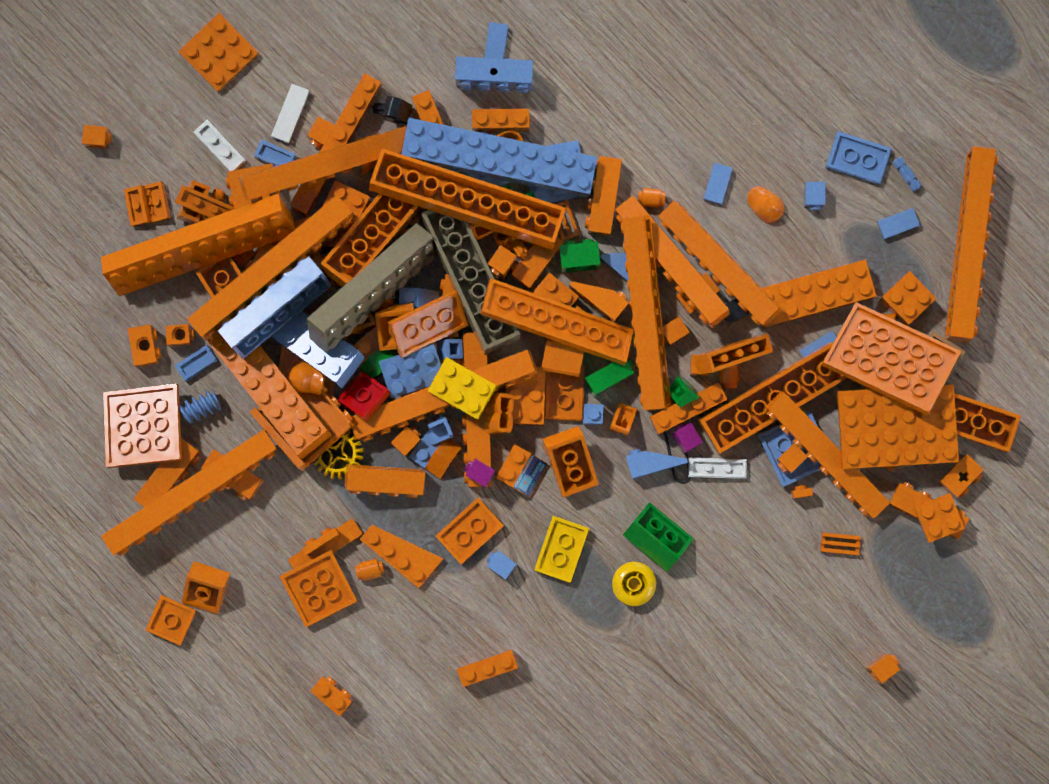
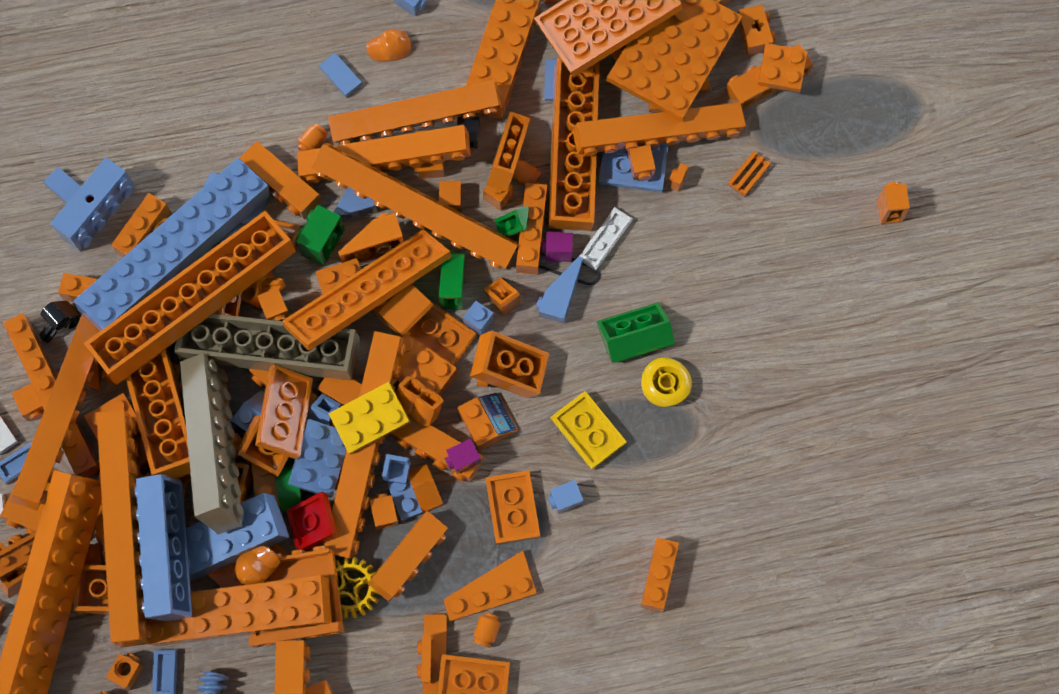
camera: 60 degrees left, 10 degrees down
orange brick [511,237,563,290] -> none

